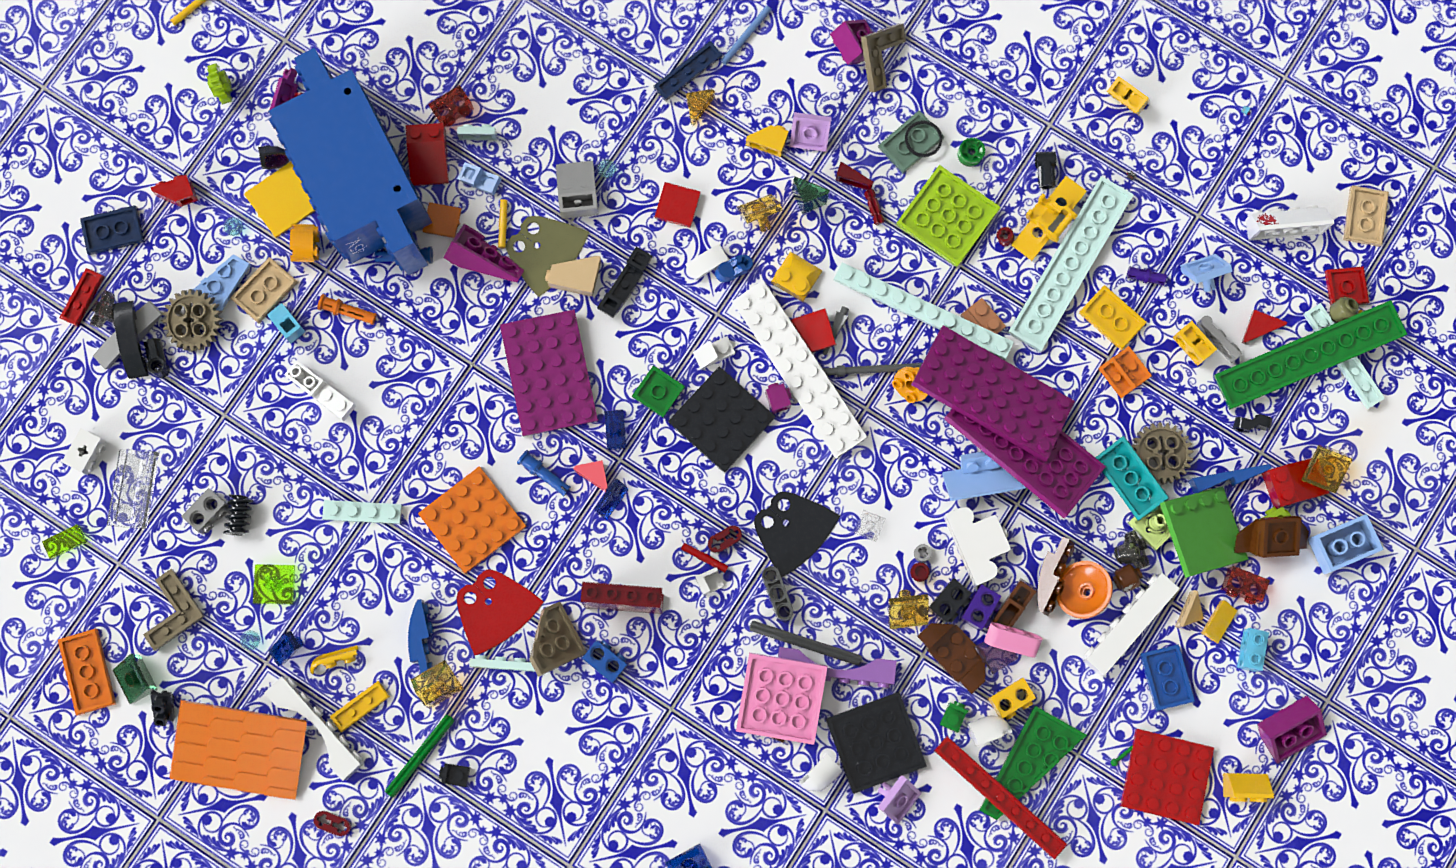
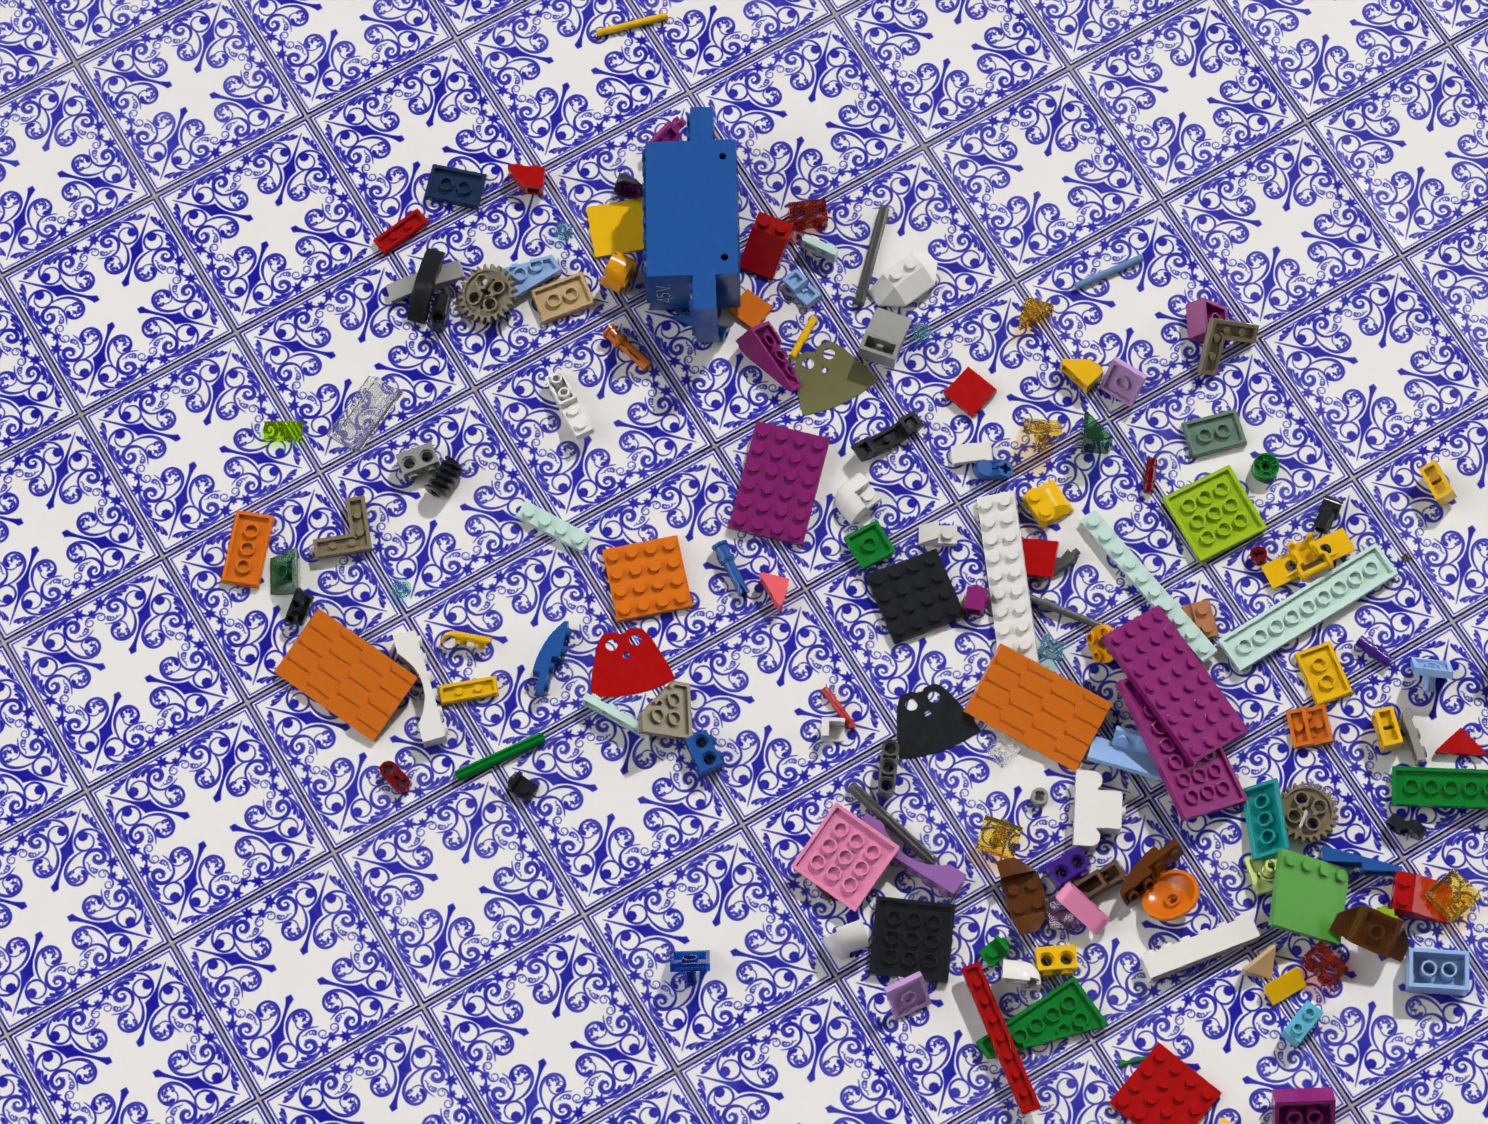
camera: 30 degrees right, 10 degrees down
white brick [62,428,107,475] -> none
clear smoke plate [90,290,115,328] -> none
lime gear [206,63,233,105] -> none
clear neon green tile [253,564,295,605] -> none
medium azure slope [267,303,306,343] -> none
clear blue tile [268,631,303,667] -> none
clear yellow slope [411,660,464,709] -> none
tan slope [545,256,601,297] -> none
dark red panel [580,582,664,614] -> none
clear blue slope [594,479,628,520] -> none
clear blue tile [604,410,627,450] -> none
dark blue plate [653,41,722,102] -> none
dark red beam [708,526,742,553] -> none
dark red slope [835,162,873,190] -> none
black piece [905,121,942,157] -> none
dark red plate [910,562,930,582] -> none
black brick [927,578,972,624] -> none
reddish brown head [1112,564,1143,593] -> none
clear smoke plate [1114,530,1149,569] -> none
blue plate [1140,644,1195,711] -> none
none -> white brick [835,473,881,525]
none -> dark grey axle [855,205,889,306]
none -> white wedge [868,250,938,307]
none -> orange piece [963,643,1113,772]
none -> clear light blue panel [1038,633,1064,662]

